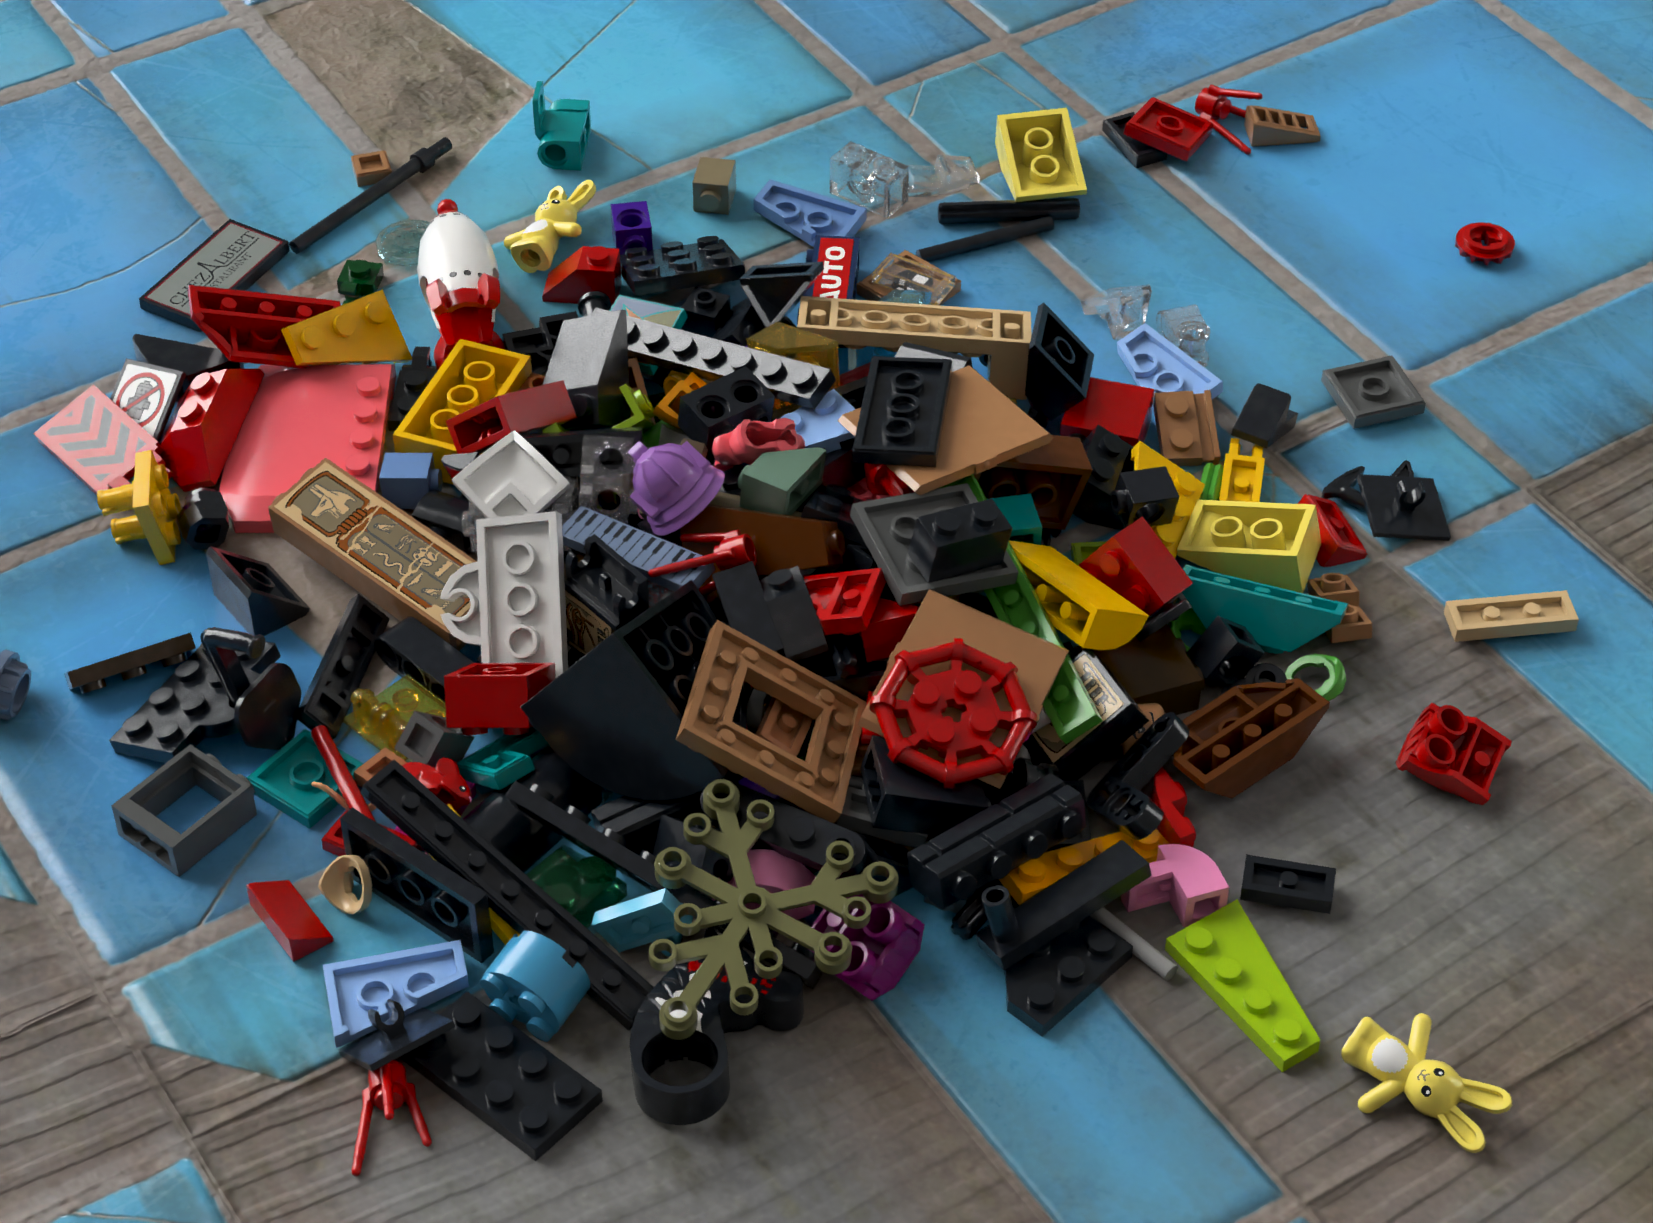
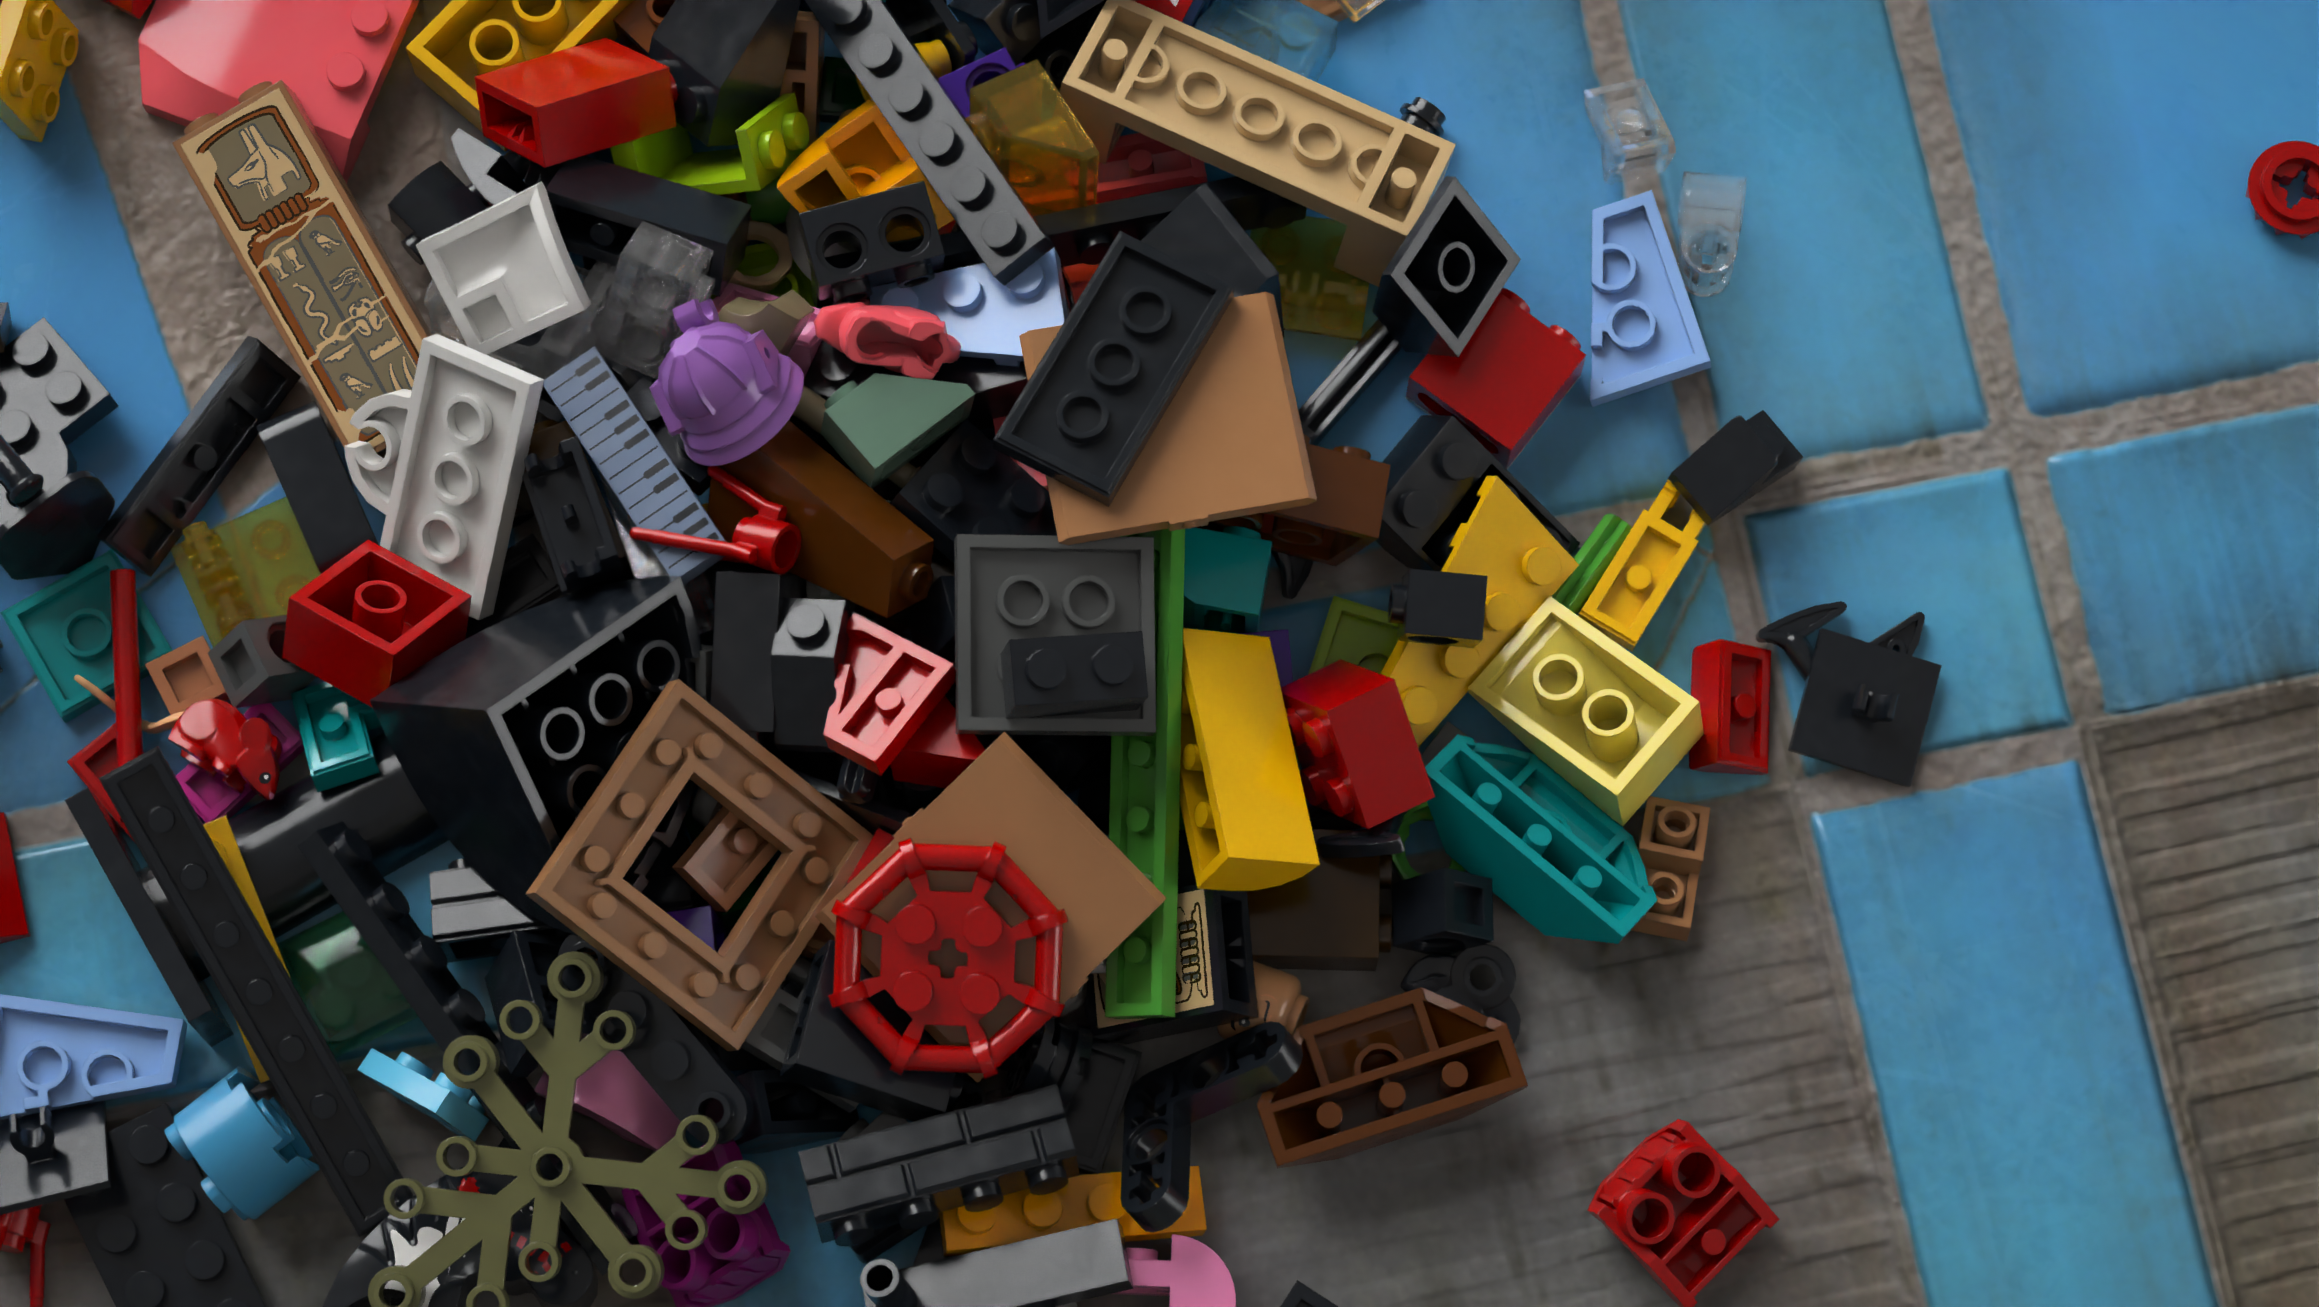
camera: 20 degrees right, 30 degrees up
black rock [177,488,229,550] -> none
black slope [206,546,310,636] -> none
tan piece [318,855,372,914] -> none
medium blue brick [379,453,443,510] -> none
red slope [1152,767,1196,847] -> none
medium nougat plate [1153,390,1221,467] -> none
bright green piece [1285,653,1346,701] -> none
dark grey plate [1321,355,1426,429] -> none
tan plate [1444,590,1579,642] -> none

